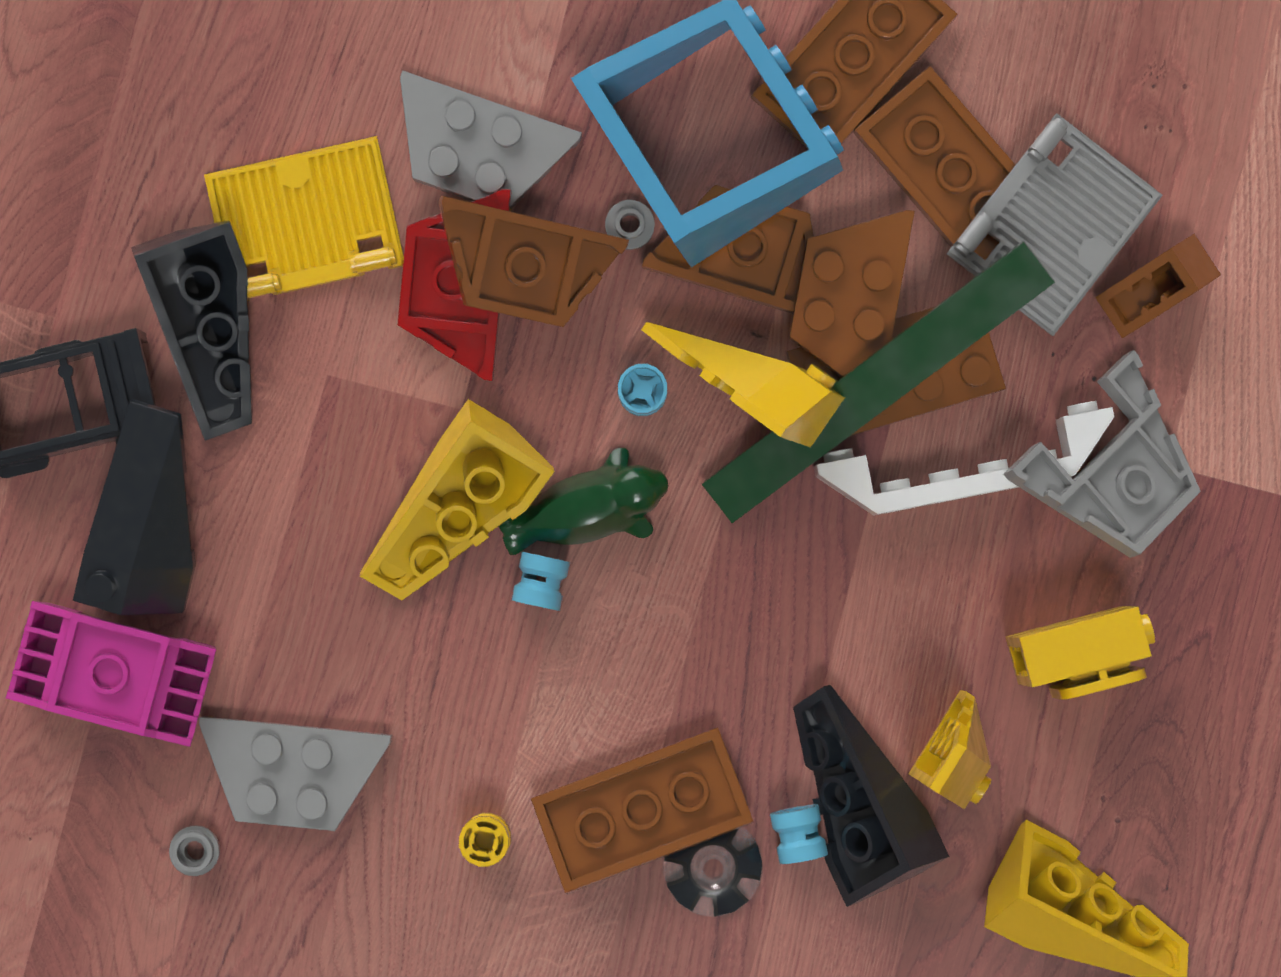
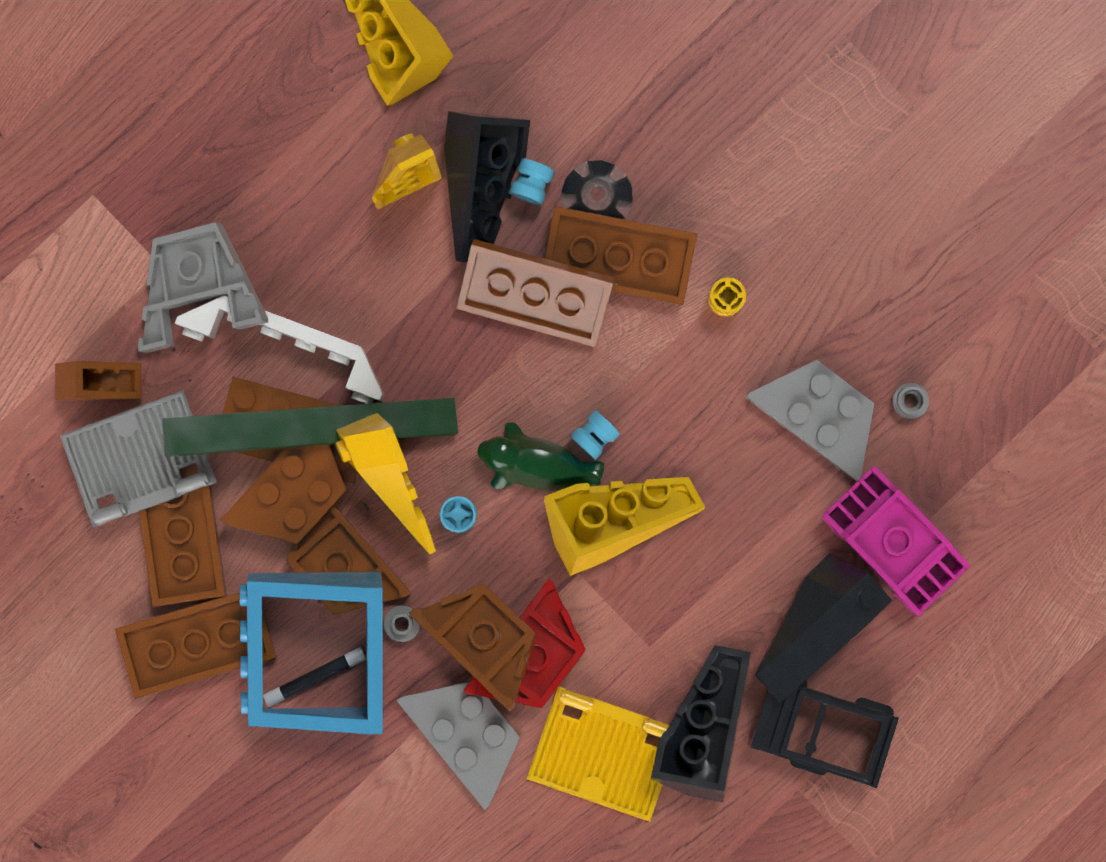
camera: 155 degrees left, 0 degrees up
yellow brick [1005,606,1155,700] -> none
none -> black bar [263,647,366,708]
none -> plate [456,239,615,347]

